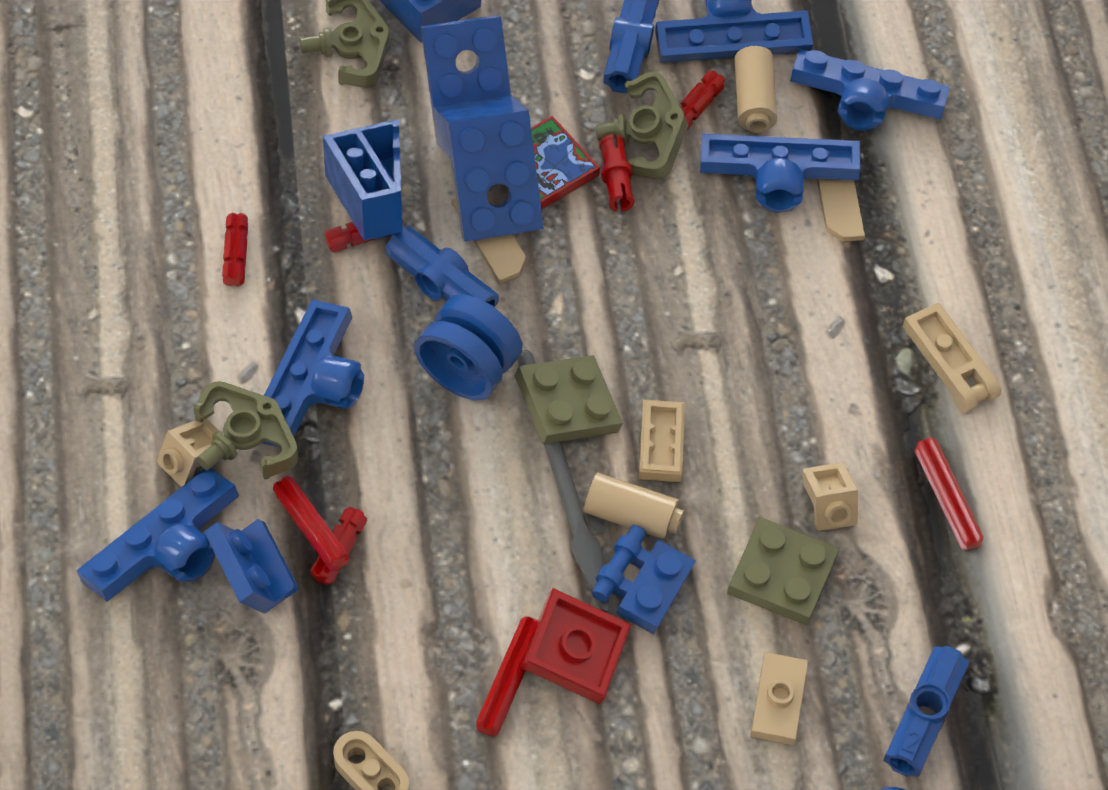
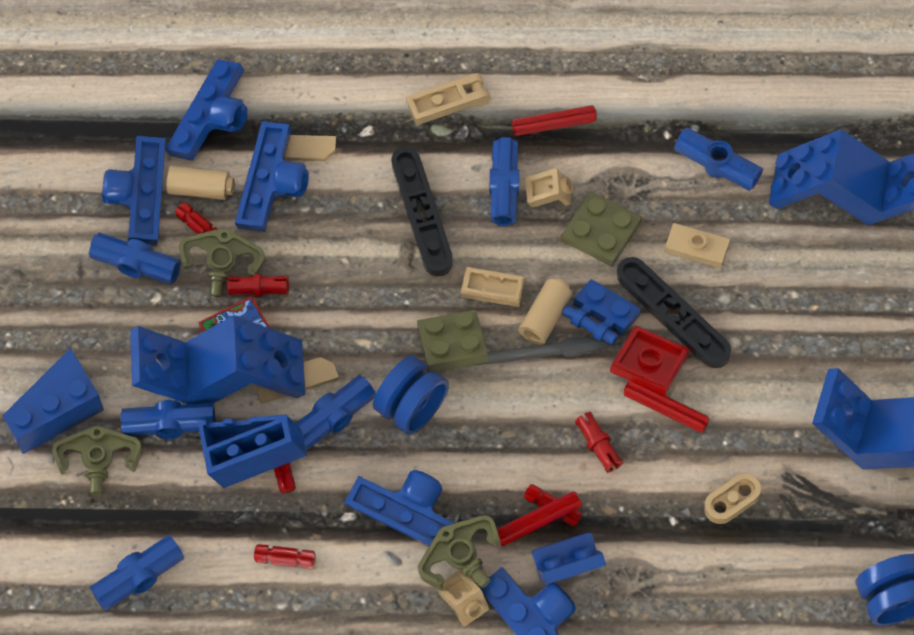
camera: 75 degrees left, 5 degrees up
none -> blue piece [89,535,185,611]
none -> blue piece [121,400,216,439]
none -> black piece [391,147,453,277]
none -> blue piece [489,137,519,227]
none -> red pin [575,412,623,473]
none -> black piece [617,257,731,368]

